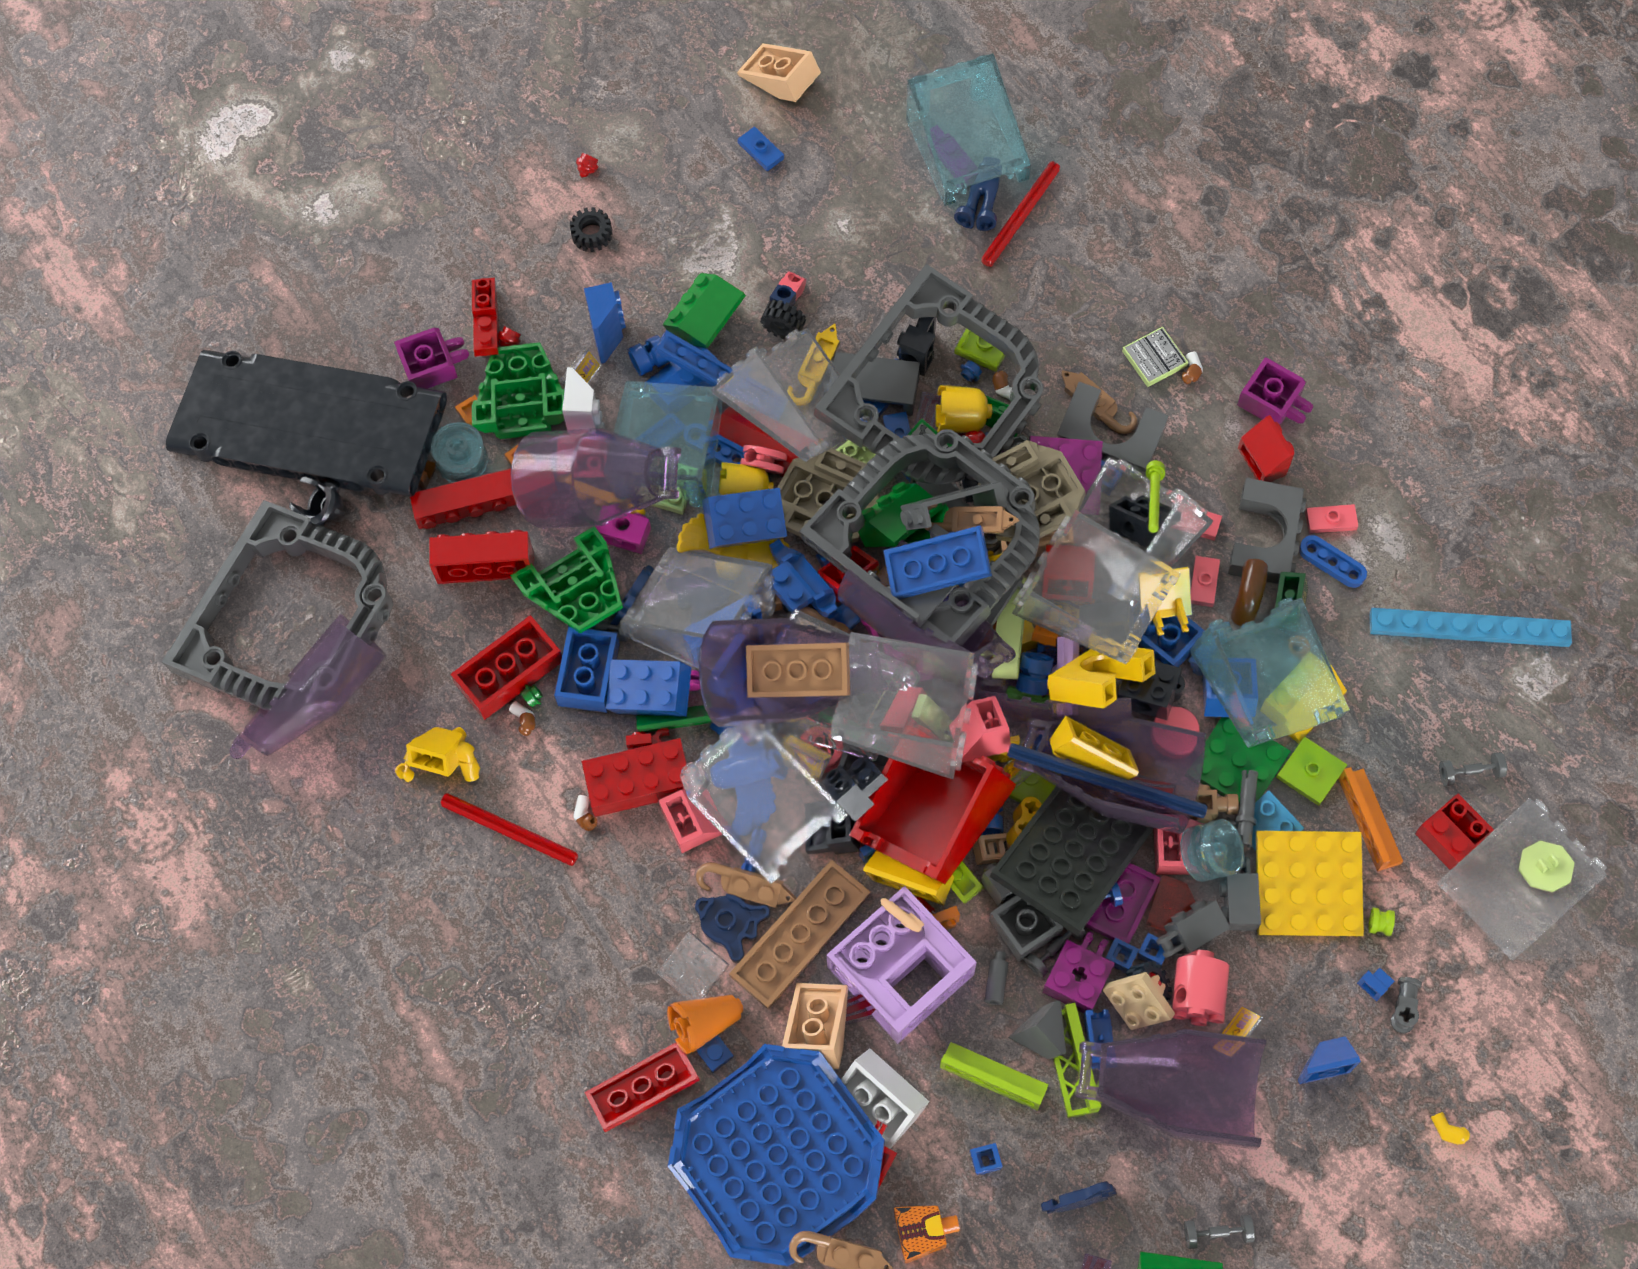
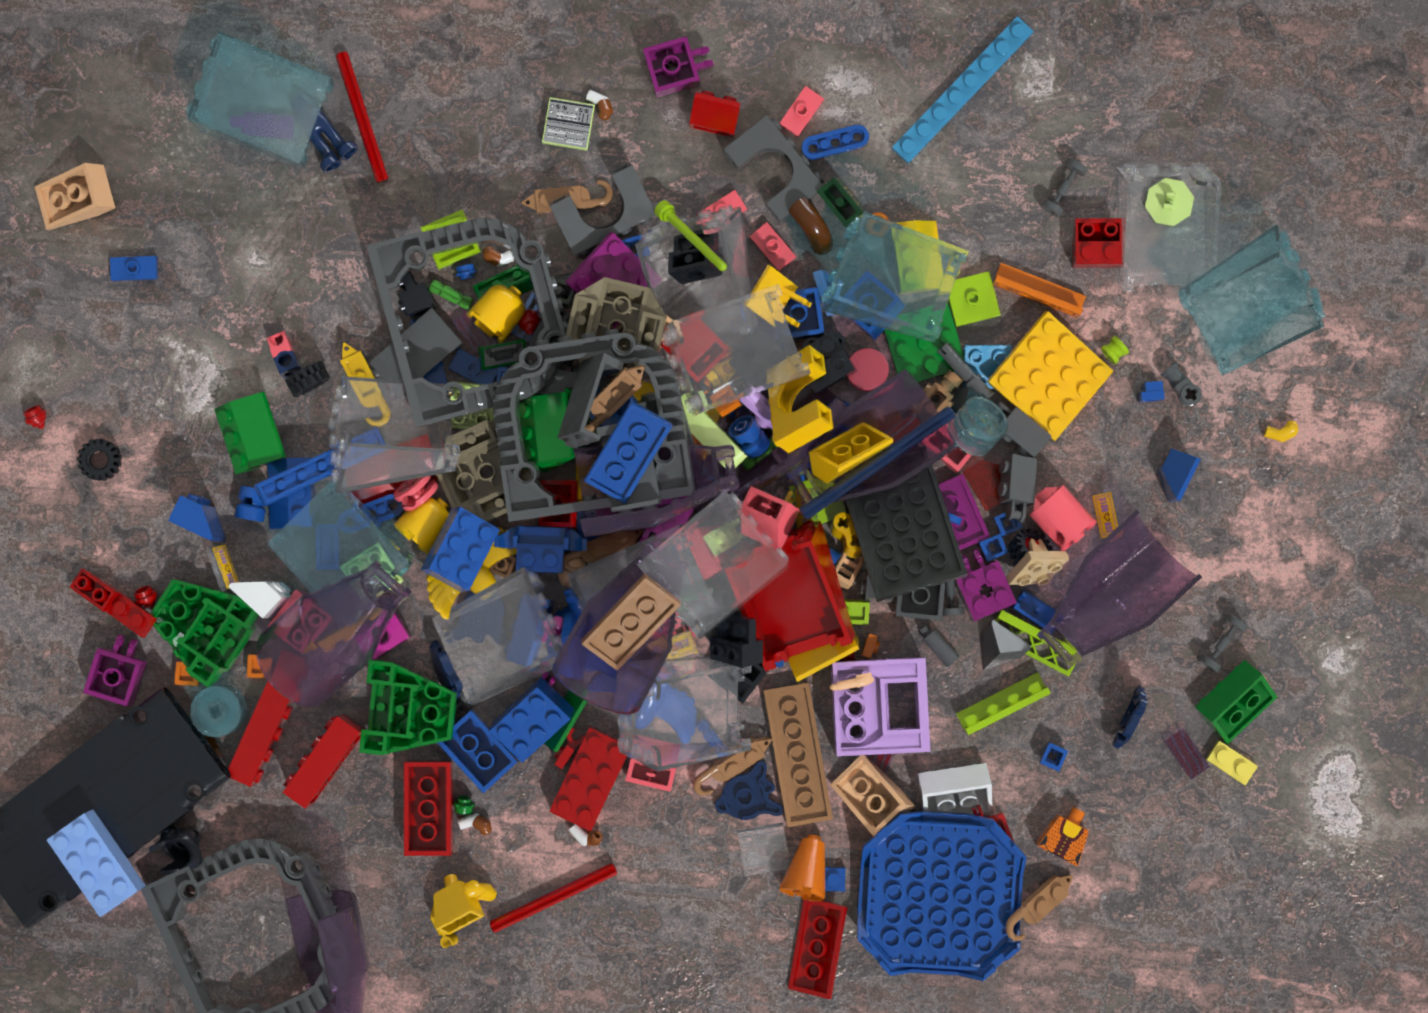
camera: 55 degrees left, 20 degrees up
none -> light blue brick [47,810,146,917]
none -> bright green axle [429,280,473,310]
none -> clear light blue windscreen [1179,224,1326,375]

